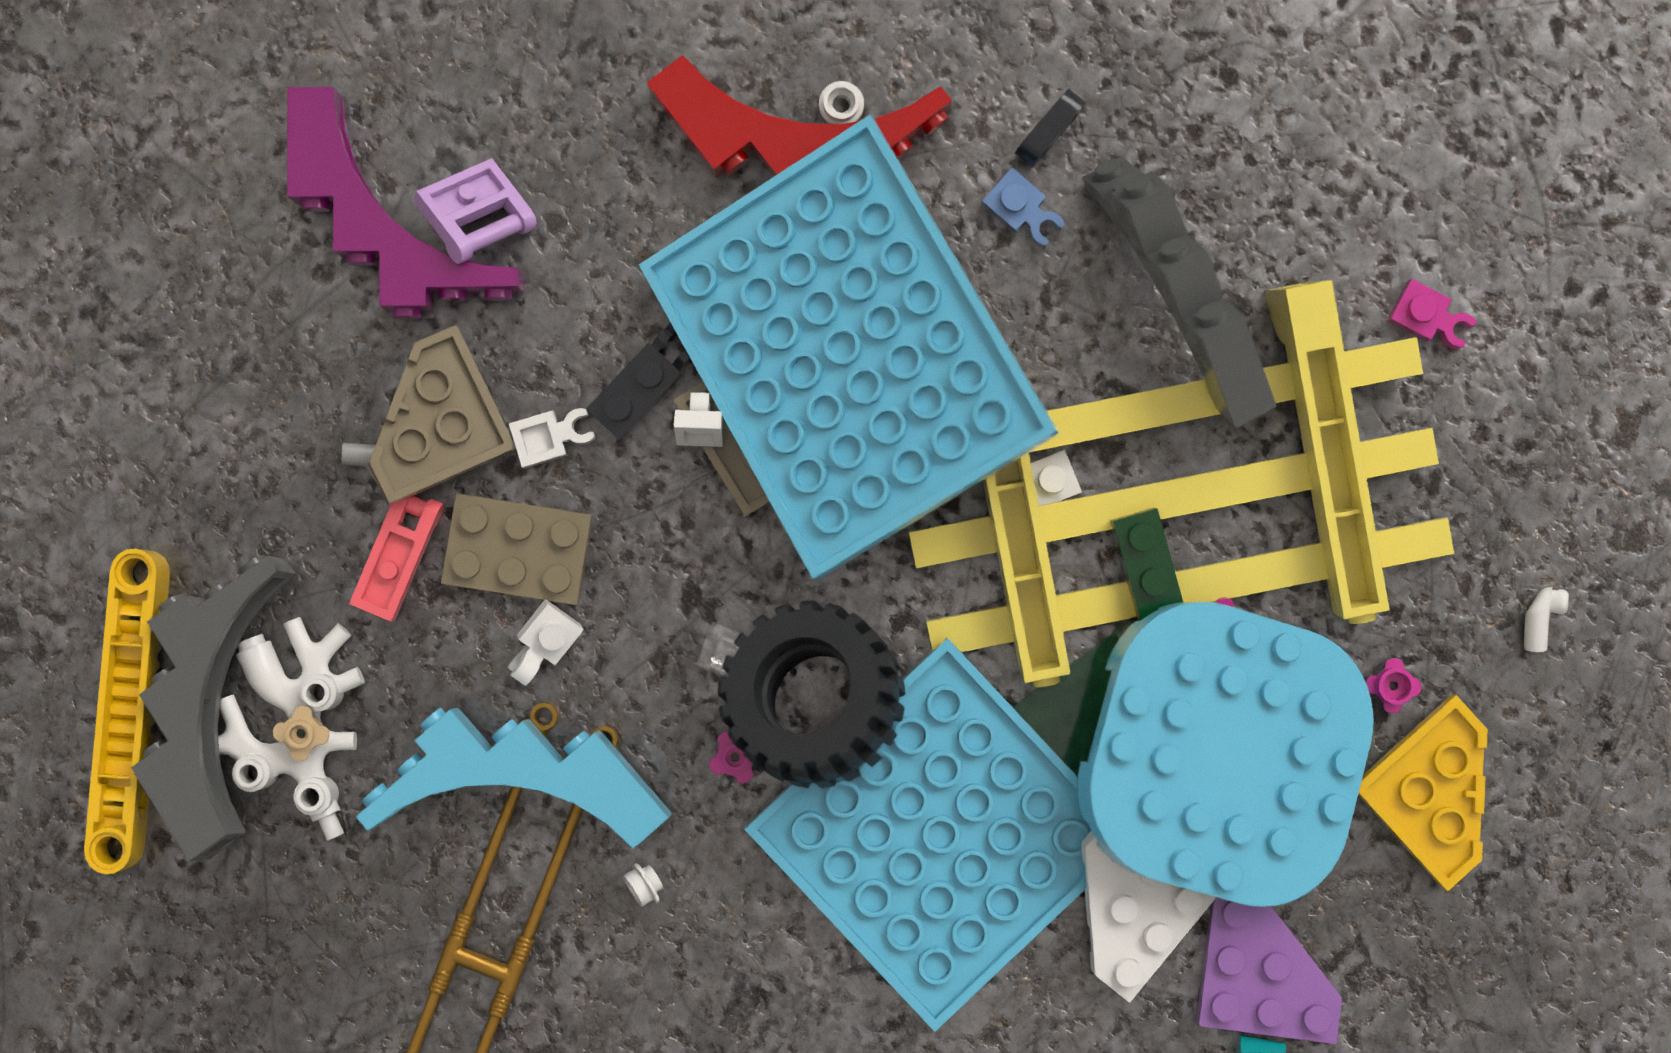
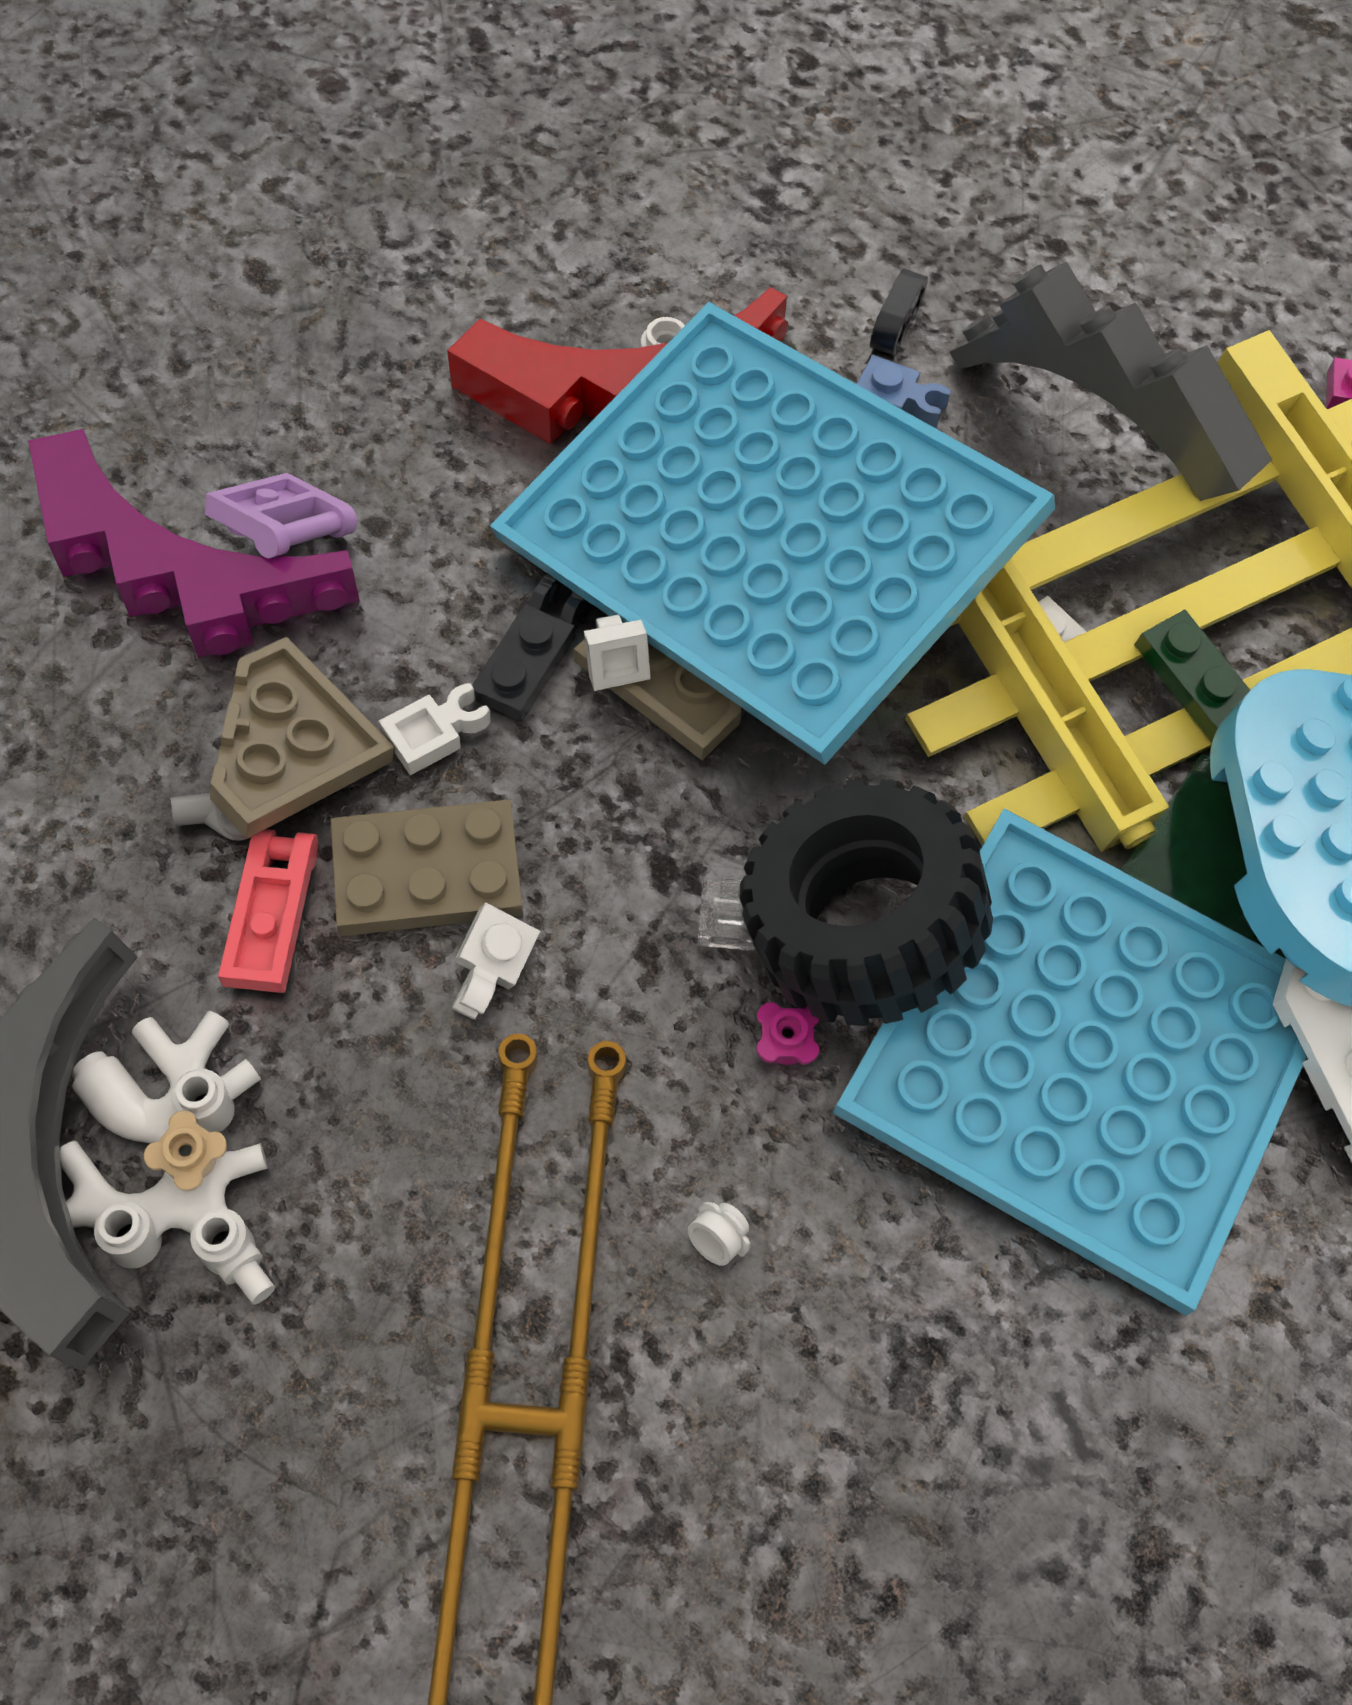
camera: 20 degrees left, 25 degrees down
medium azure arch [356,708,672,849] -> none

